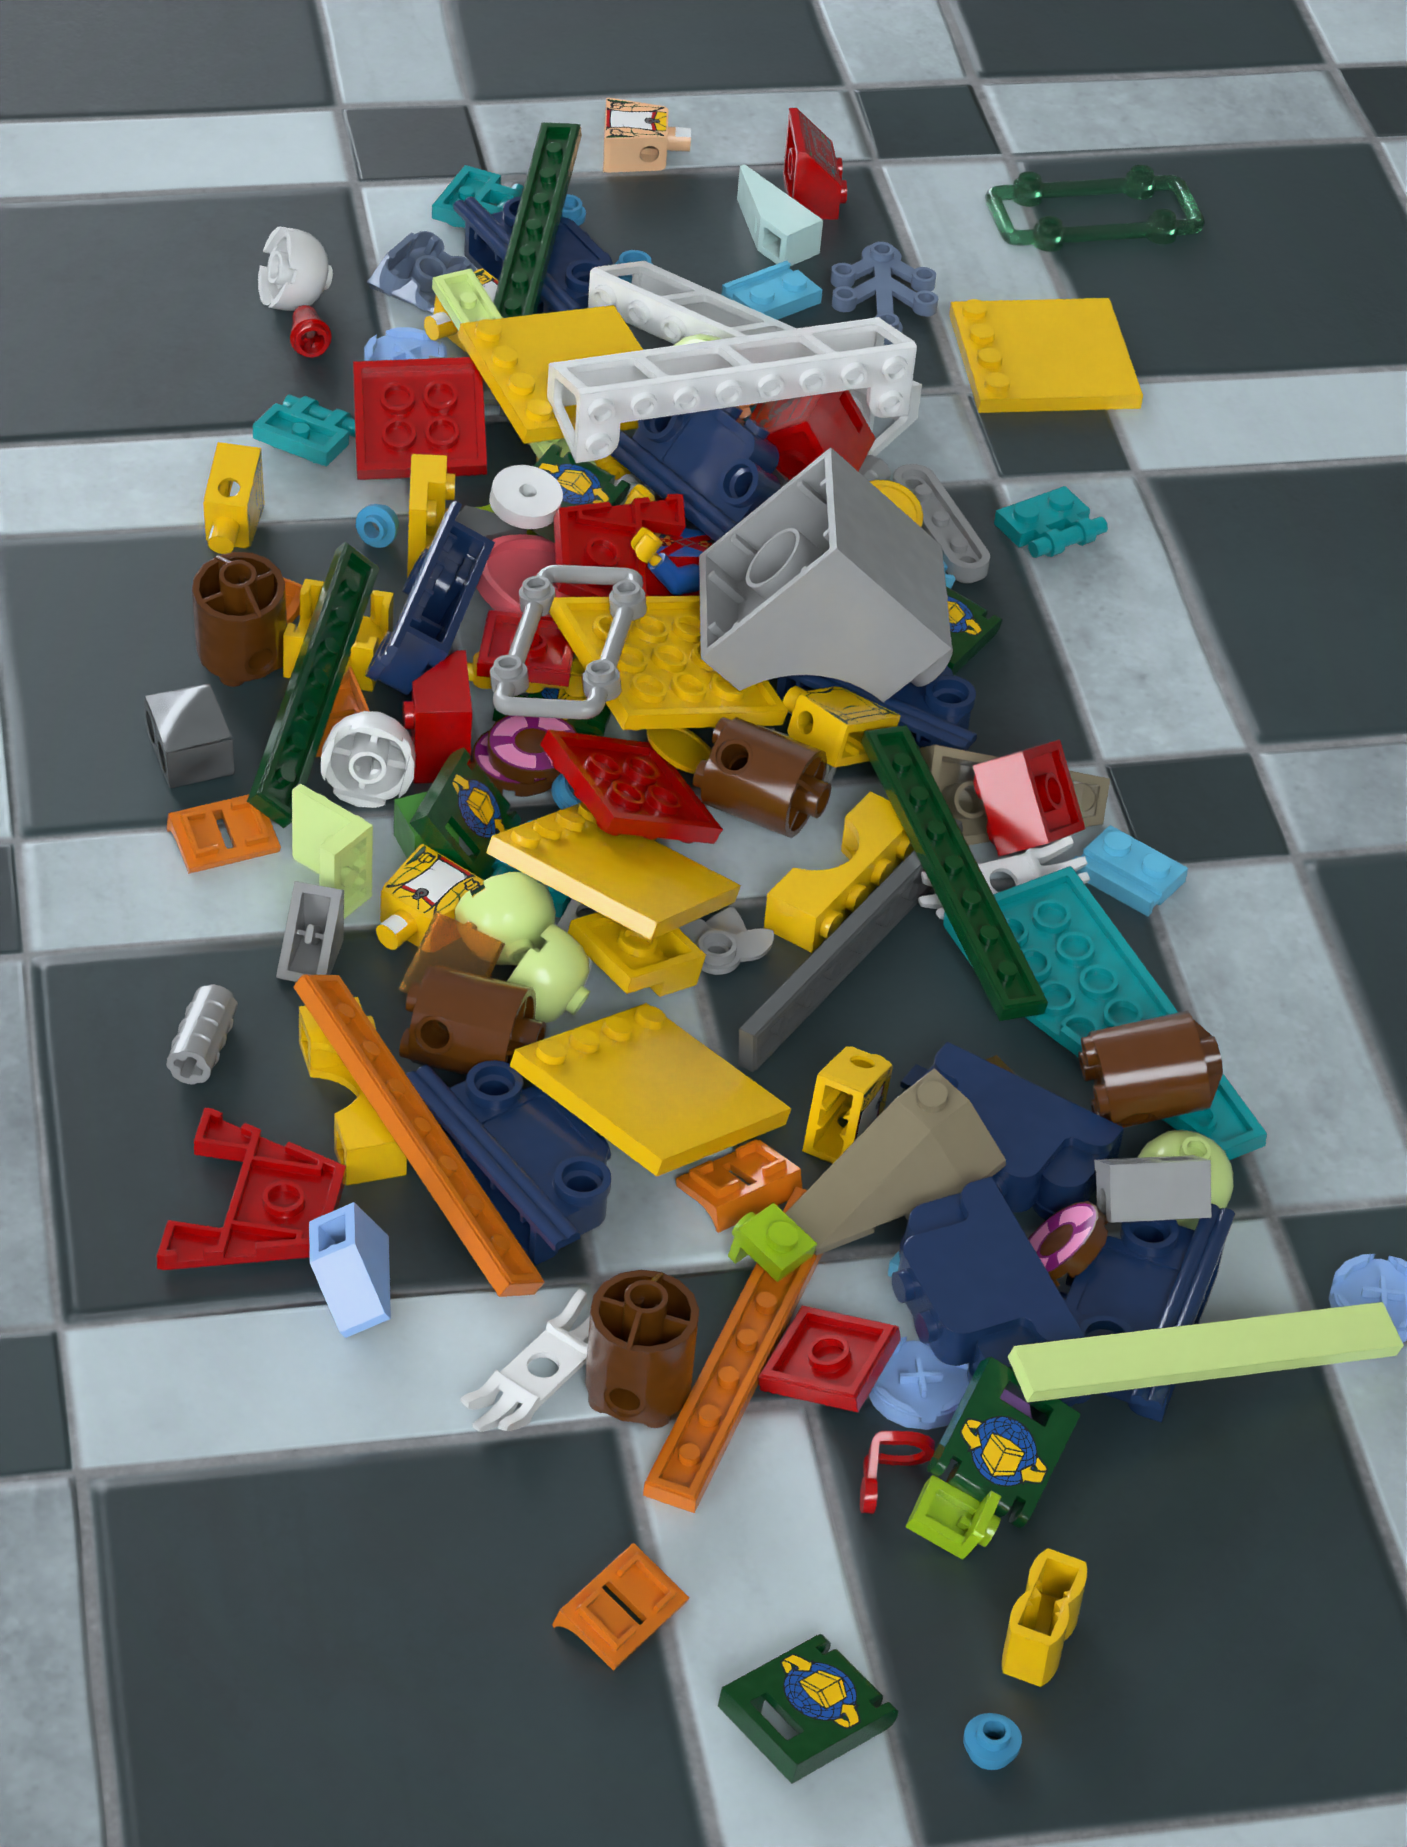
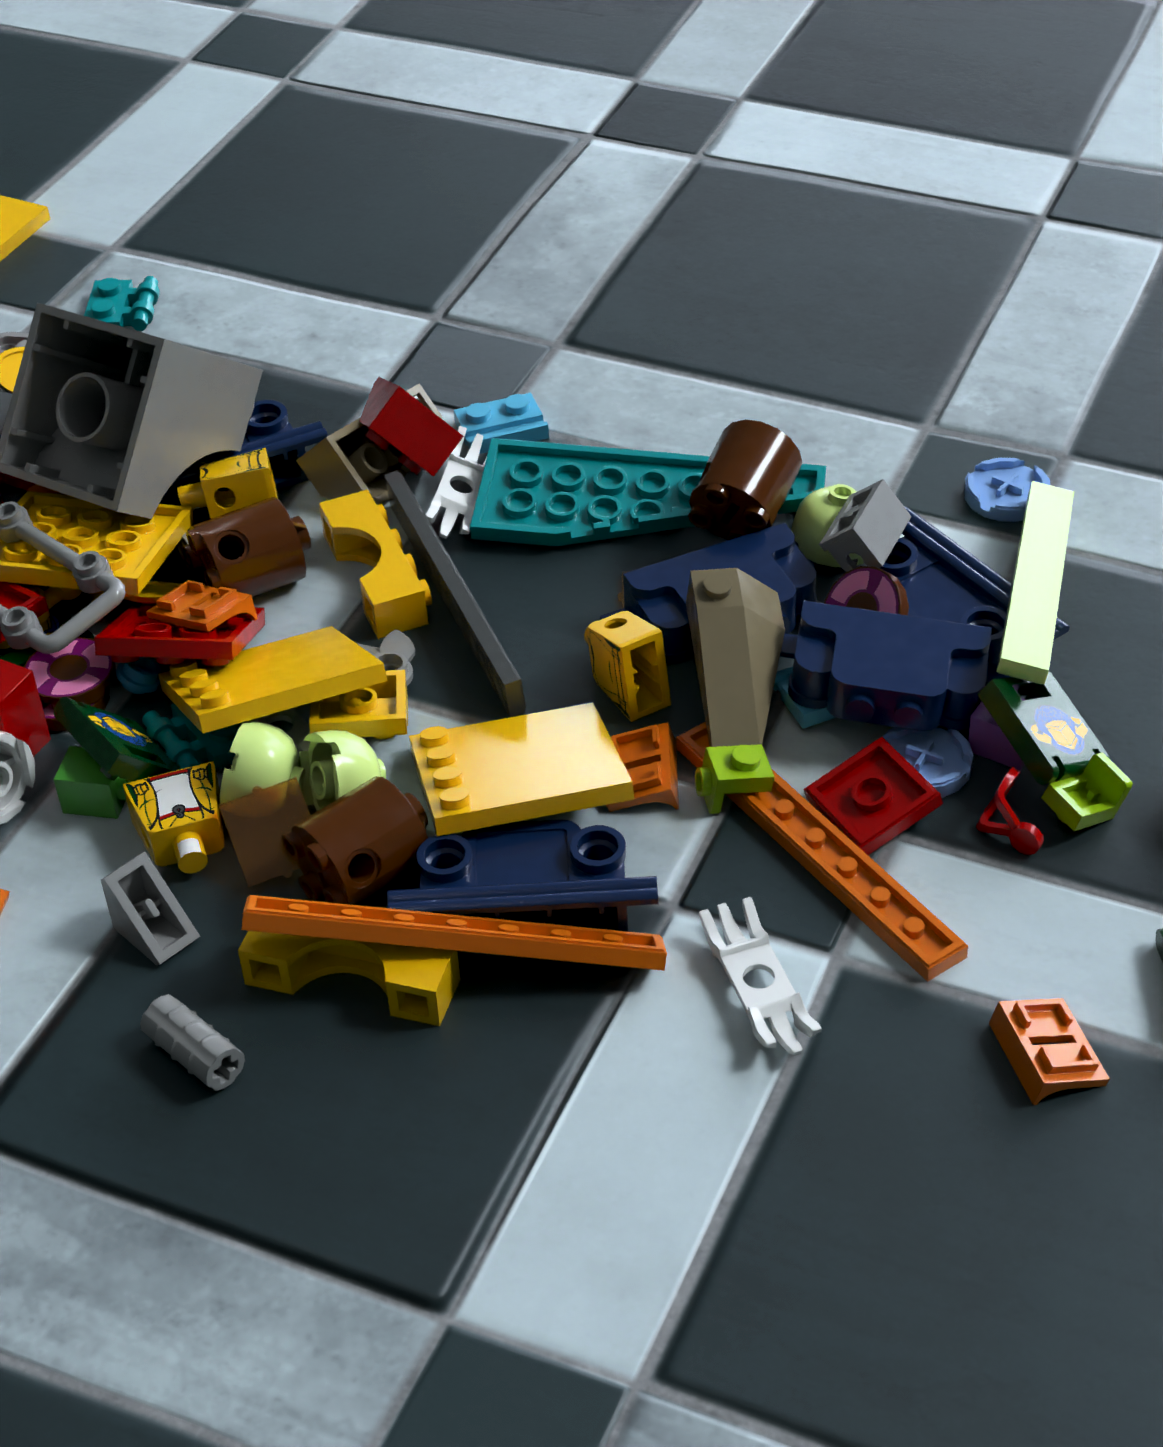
camera: 50 degrees left, 0 degrees up
red wing [157,1107,346,1270] -> none
yellowish green bracket [292,784,373,919] -> none
light blue slope [309,1202,391,1338] -> none
reddish brown cylinder [585,1269,700,1428] -> none
dark green tile [861,725,1048,1021] -> none
none -> orange piece [146,580,258,632]

